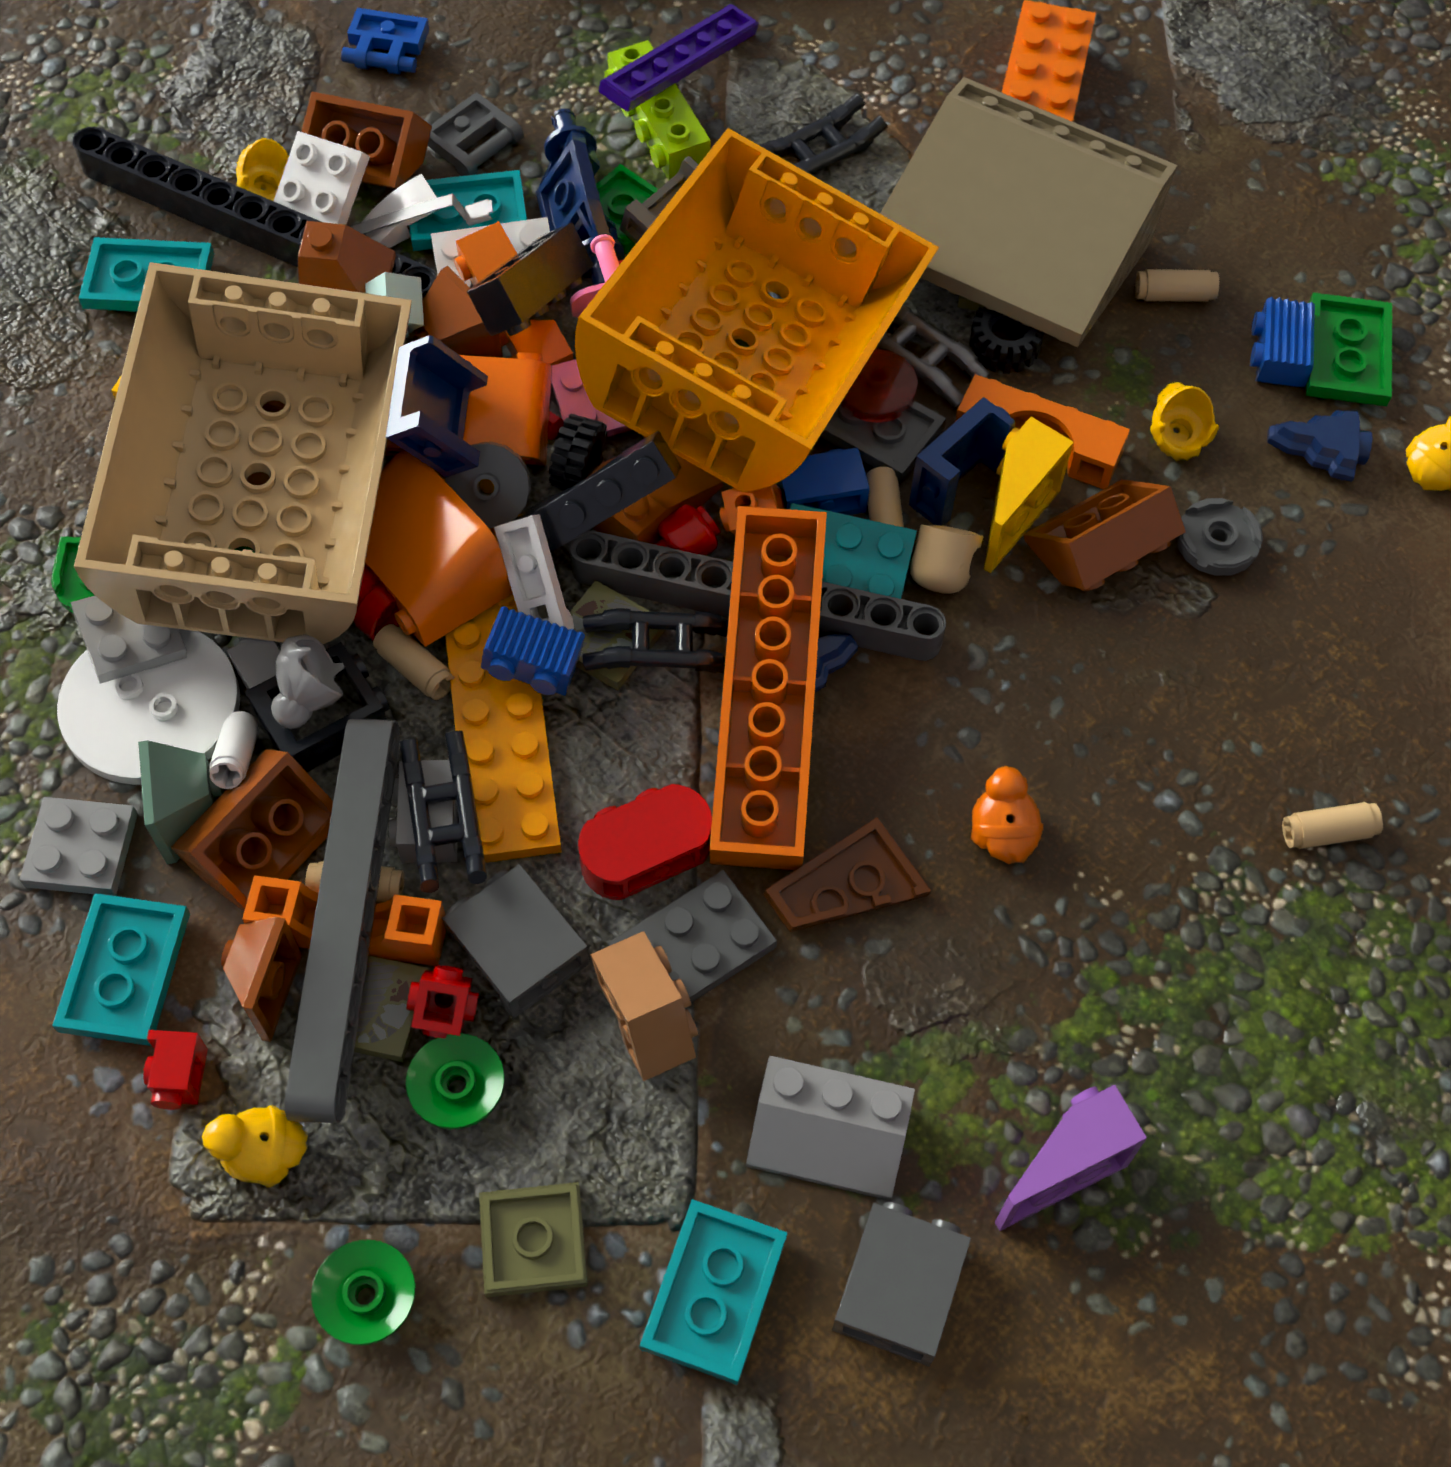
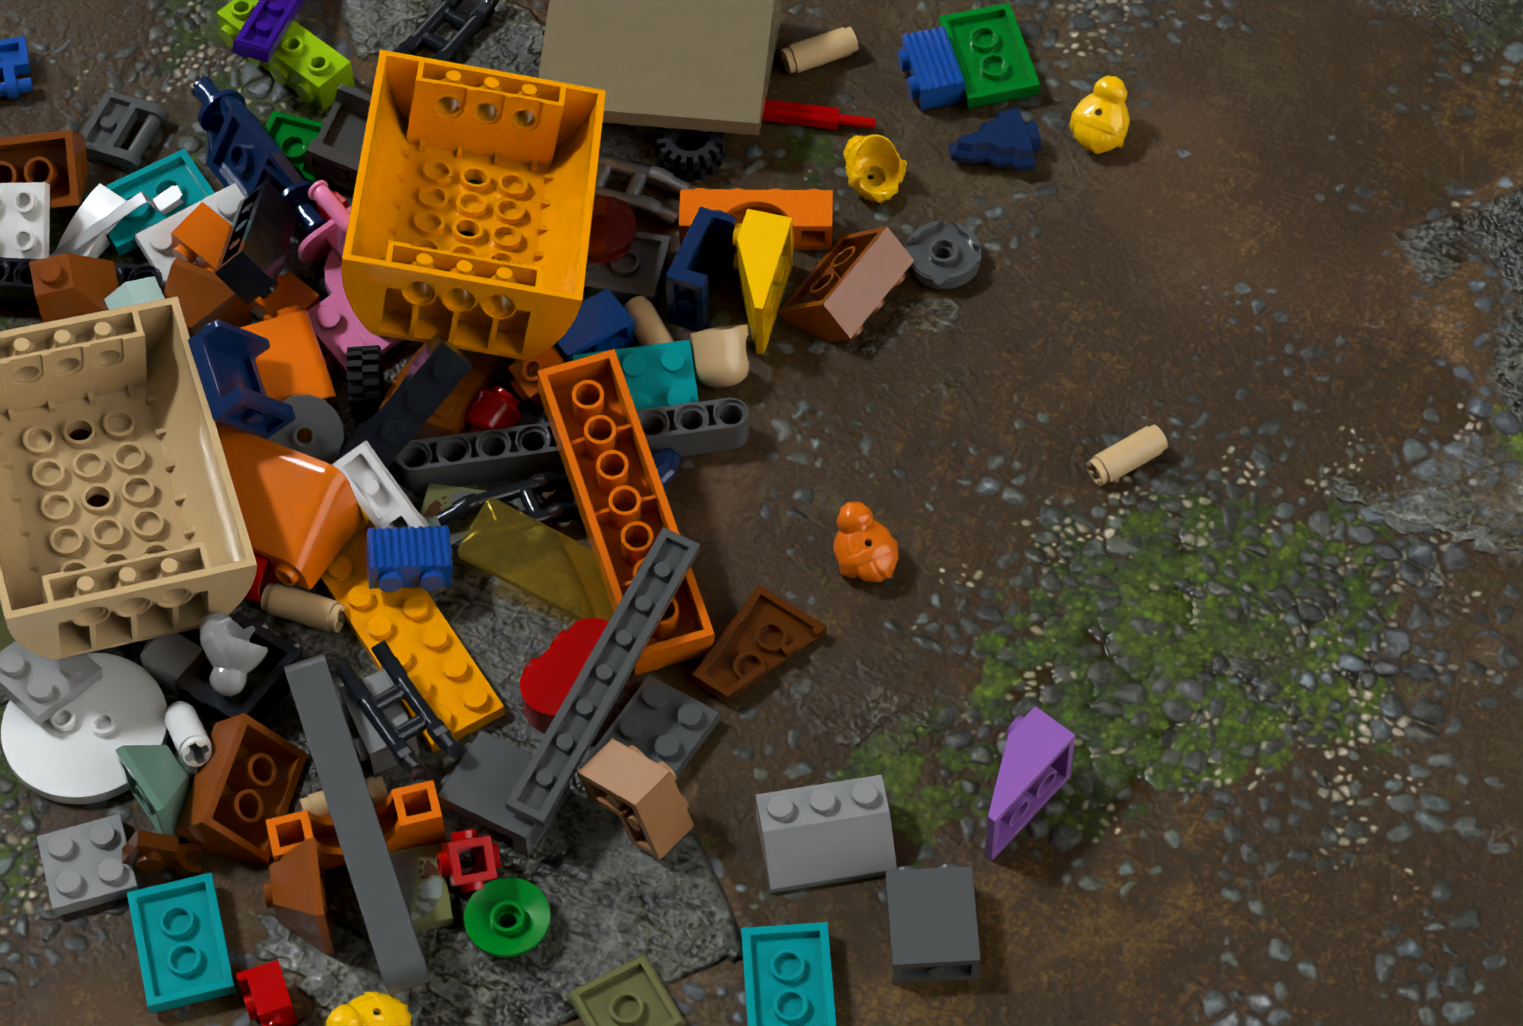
camera: 20 degrees left, 5 degrees down
none -> reddish brown plate [122,830,202,879]
none -> clear yellow piece [458,498,614,621]
none -> dark grey plate [505,527,700,828]
none -> red axle [762,99,876,130]

